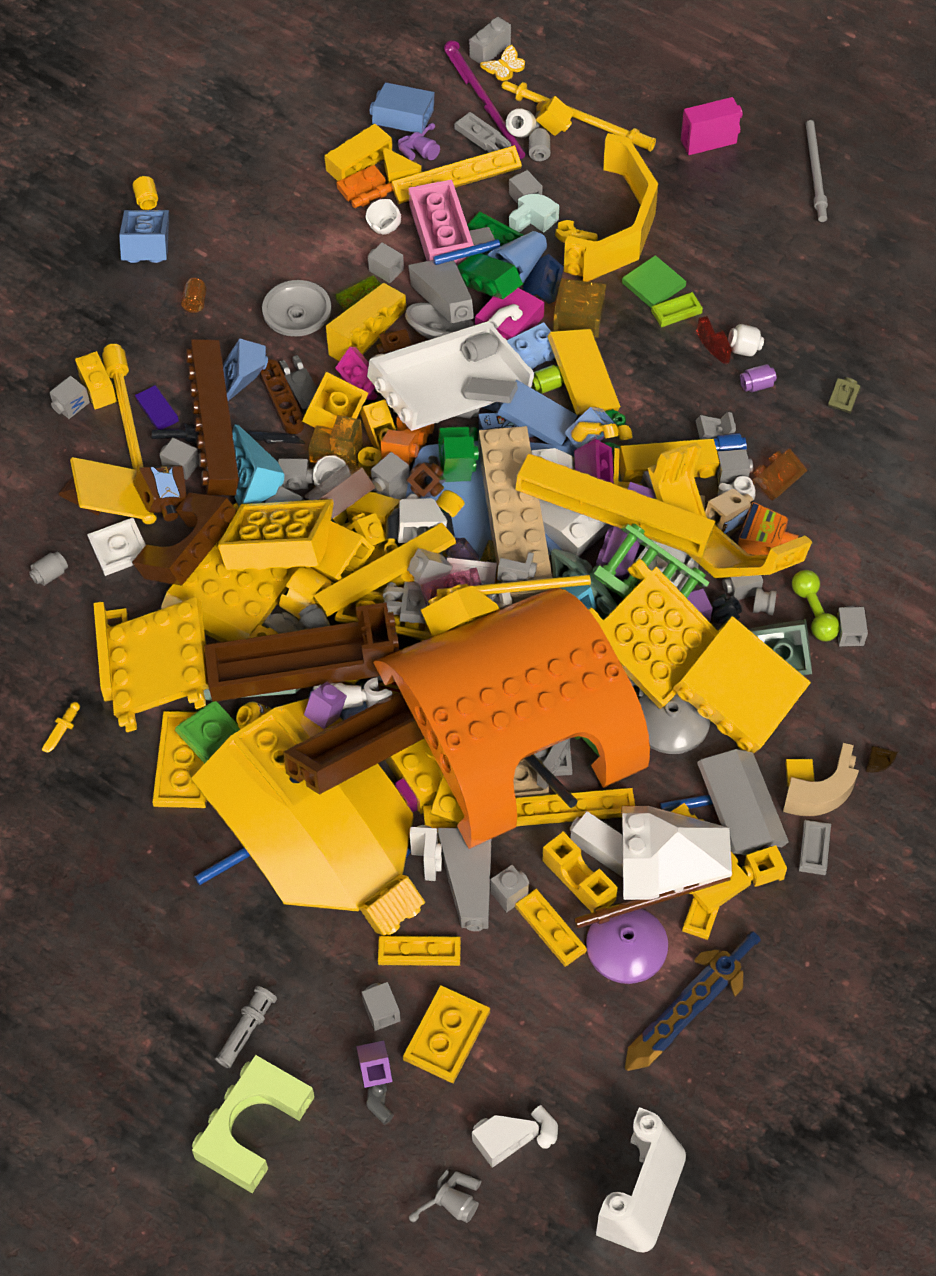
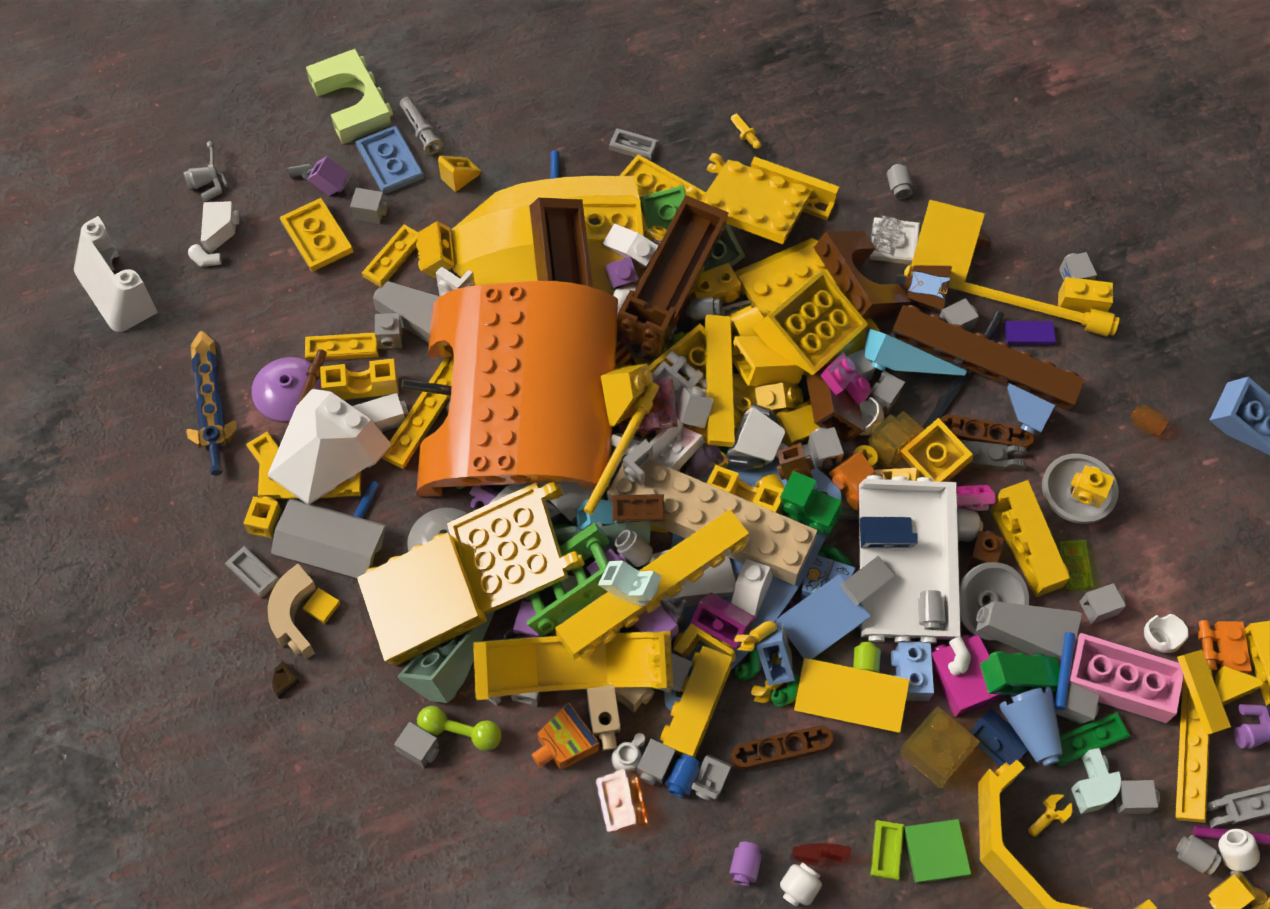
camera: 120 degrees right, 5 degrees up
none -> medium blue tile [355,125,424,195]
none -> yellow slope [438,156,482,192]
none -> light aqua brick [598,561,662,606]
none -> white slope [602,224,658,269]
none -> light grey tile [609,128,658,161]
none -> reddish brown plate [612,494,665,522]
none -> light grey brick [615,530,653,567]
none -> yellow arch [707,465,784,515]
none -> reddish brown beam [731,725,833,770]
none -> dark pink plate [821,352,872,404]
none -> dark blue panel [860,517,918,548]
none -> clear brick [871,215,906,256]
none -> yellow brick [1070,465,1115,508]
none -> yellow tile [1177,650,1231,735]

